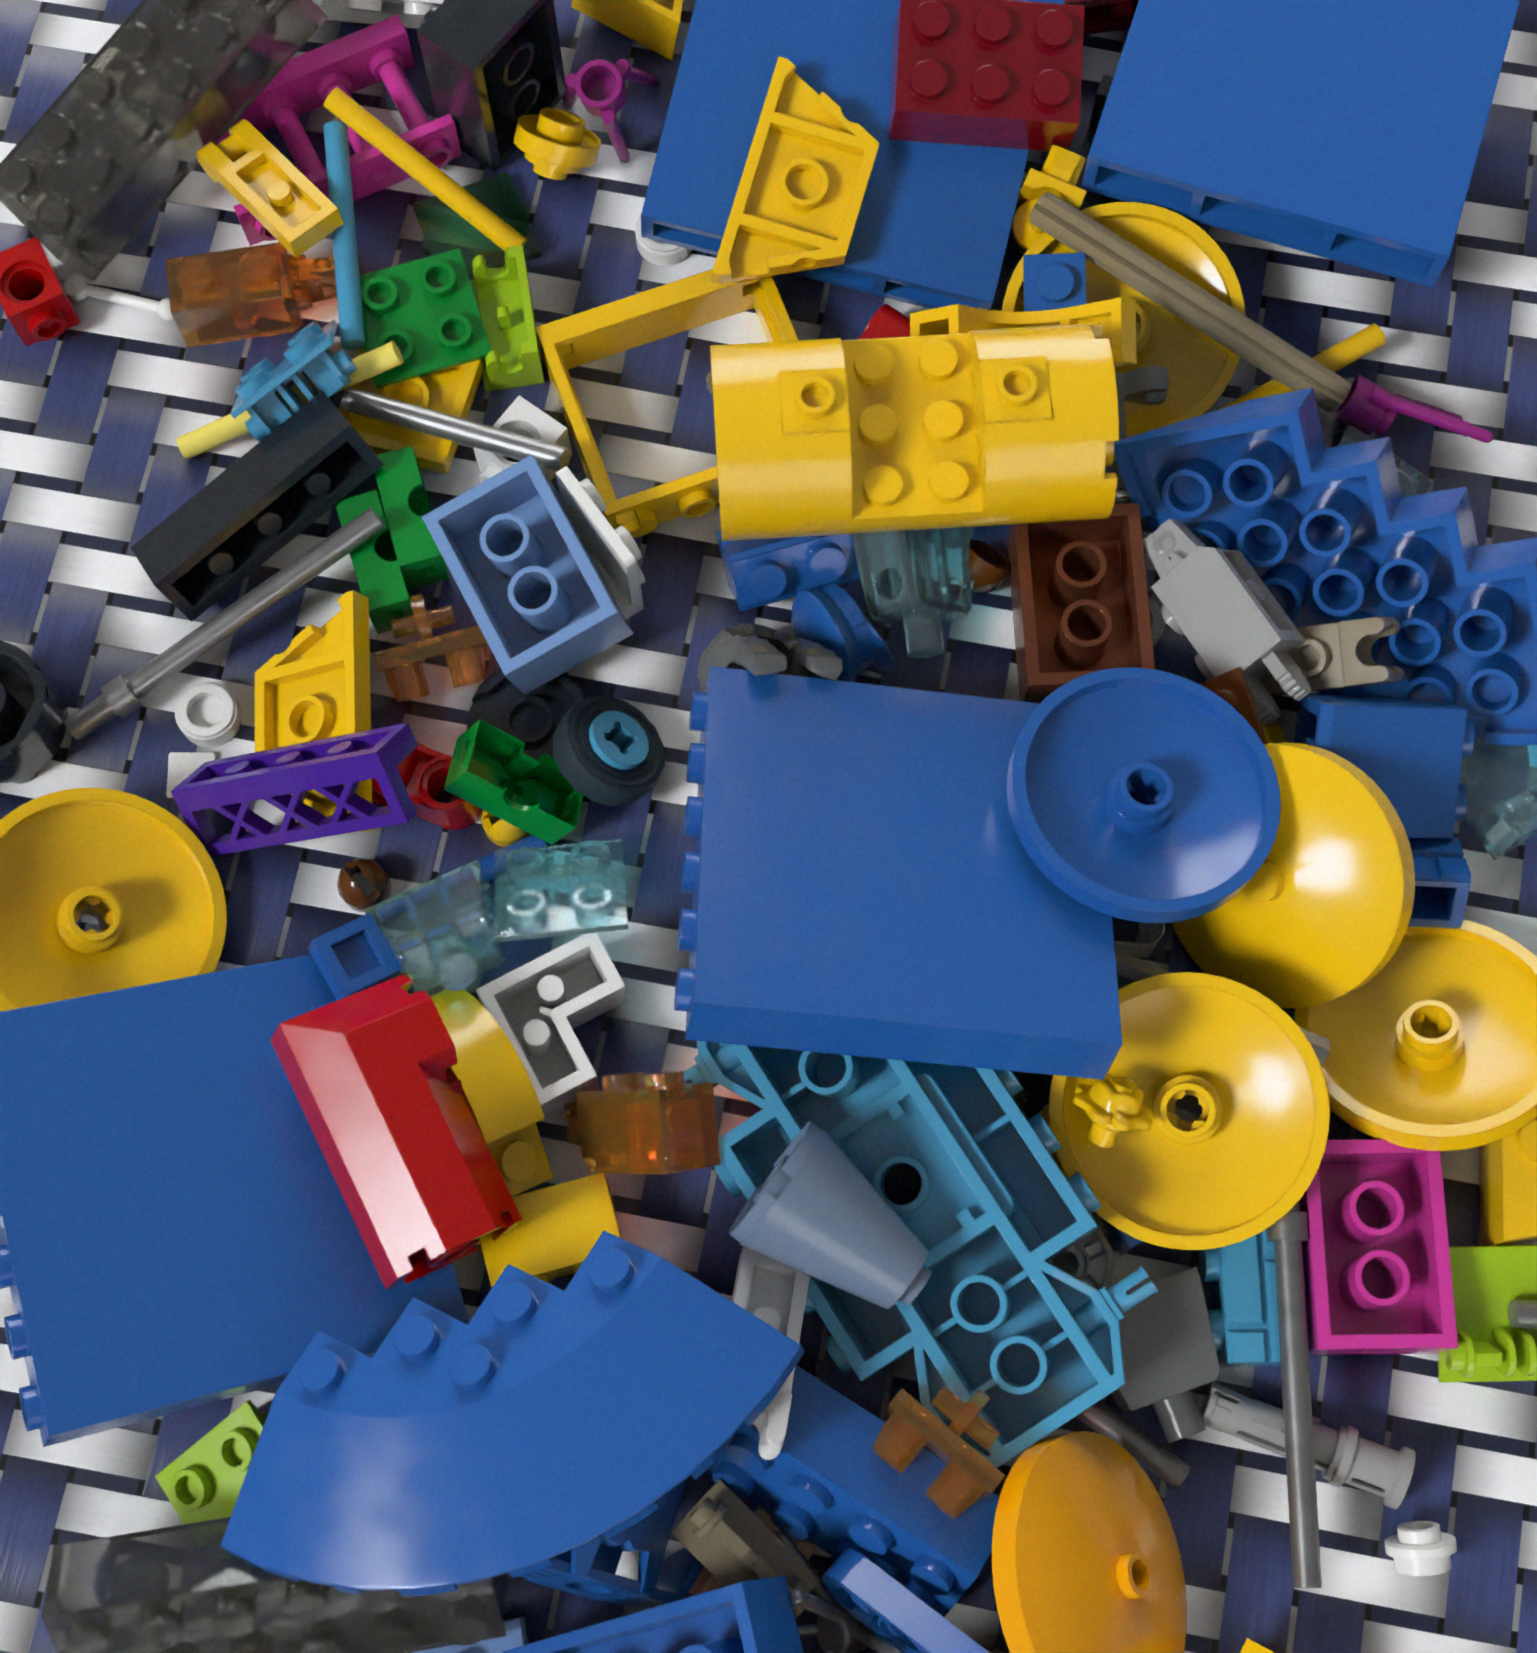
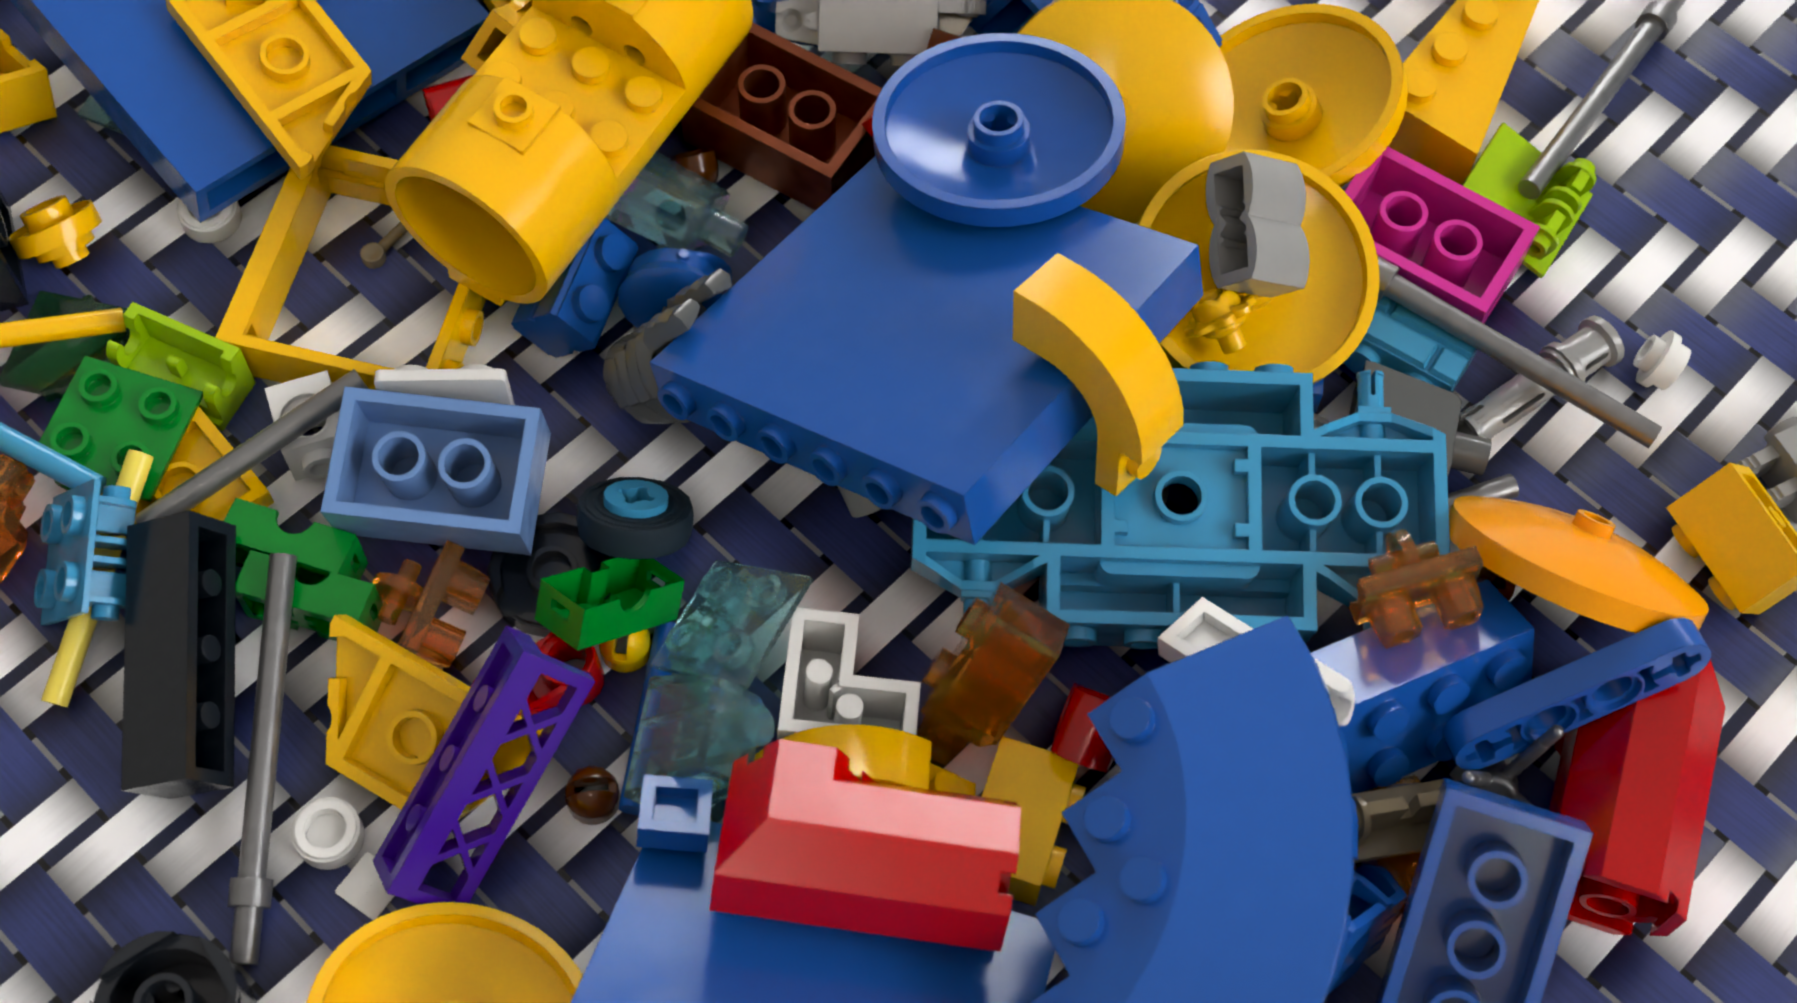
camera: 60 degrees left, 10 degrees down
magenta plant [562,59,660,163] -> none
sand blue cone [728,1121,932,1310] -> none
none -> yellow arch [1013,253,1184,496]
none -> red piece [1050,682,1115,772]
none -> light grey brick [1206,151,1310,298]

